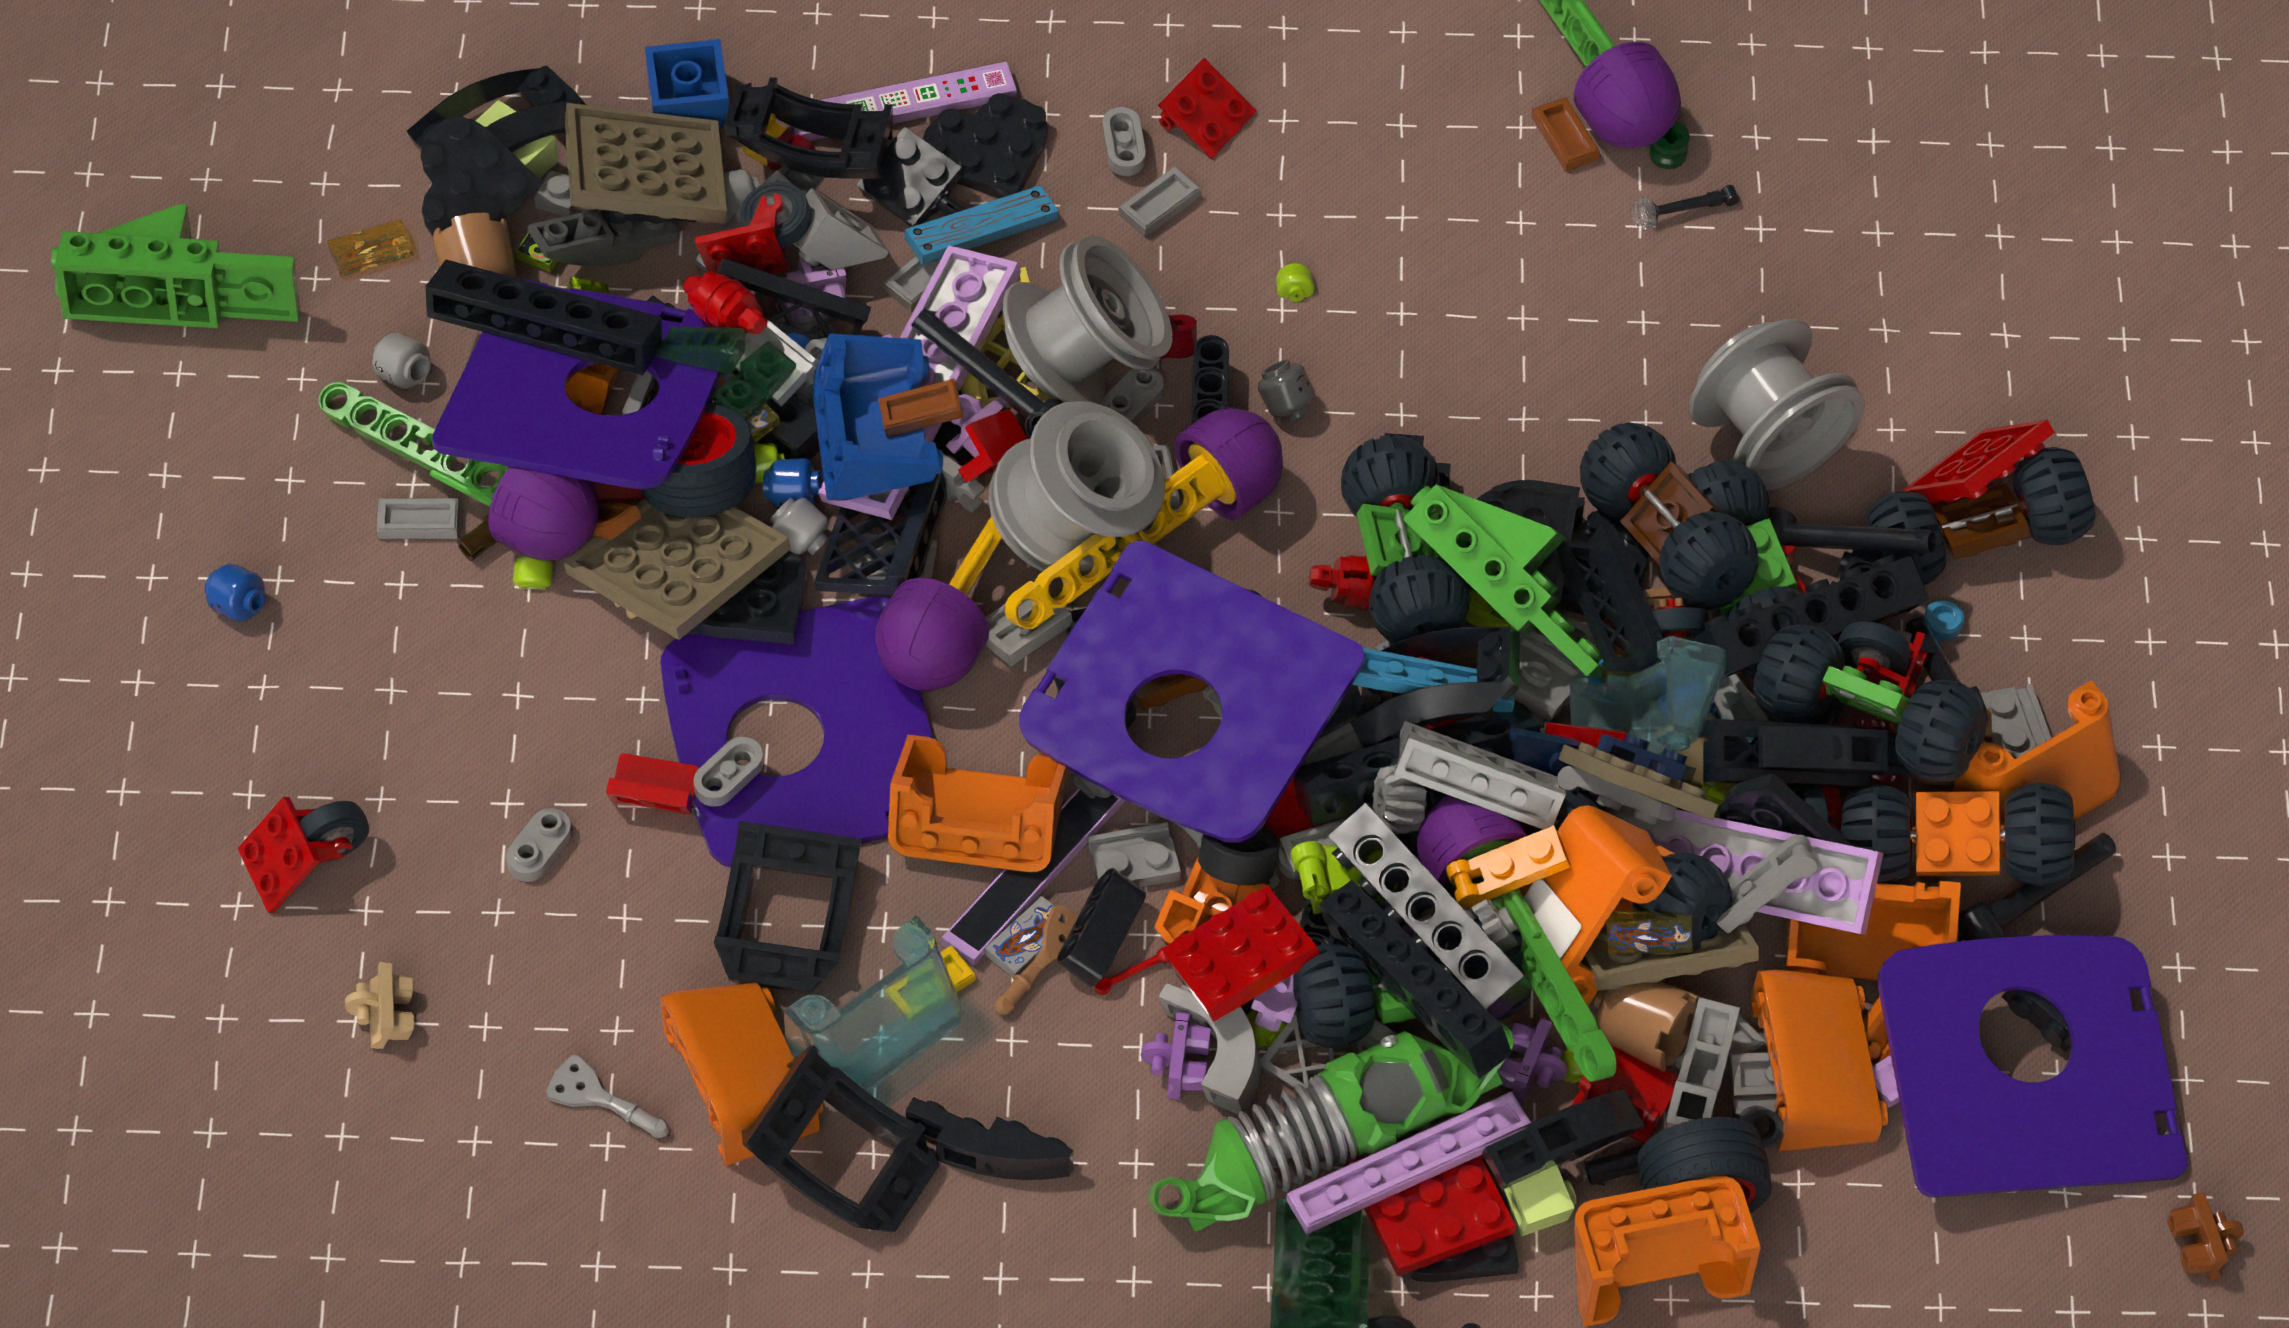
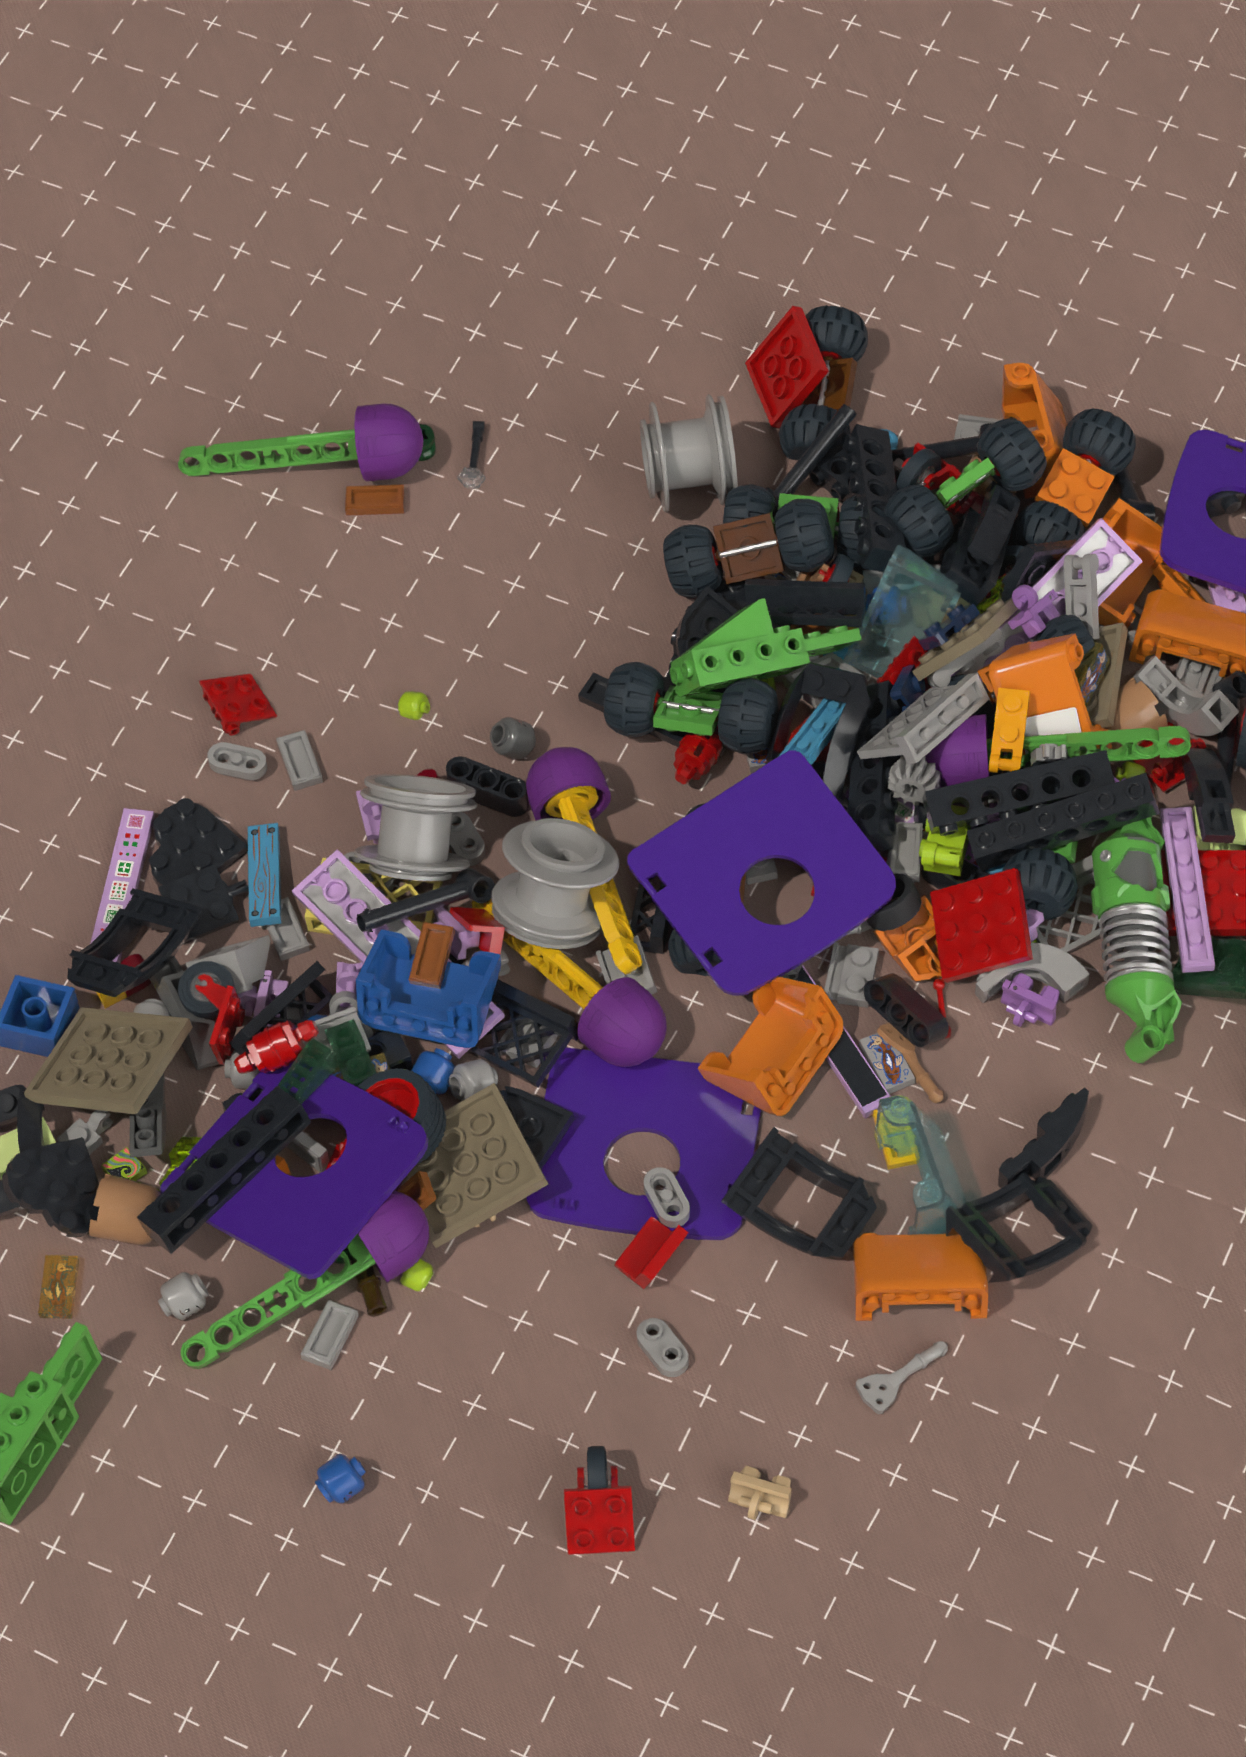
camera: 60 degrees left, 0 degrees up
none -> medium lavender hips [1007,585,1060,639]

